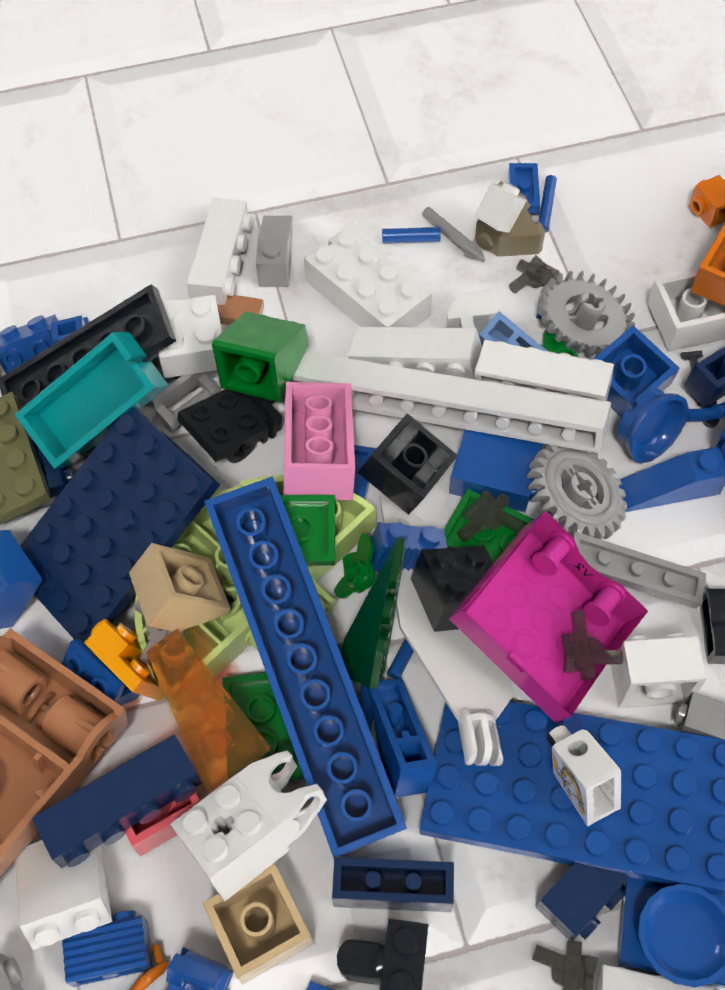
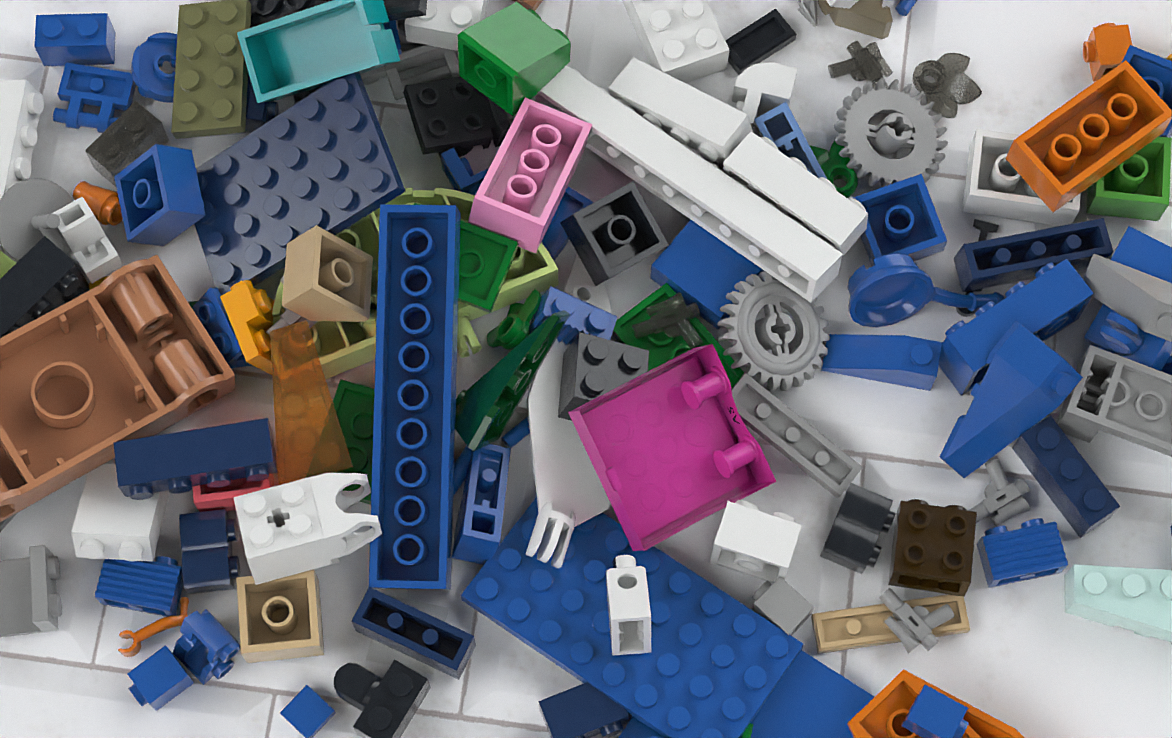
camera: 20 degrees right, 10 degrees up
clear smoke piece [561,610,623,681] -> none
none -> dark blue brick [179,509,241,594]
none -> blue bracket [441,148,489,195]
none -> black tile [725,9,797,75]
none -> clear smoke plate [912,53,982,118]

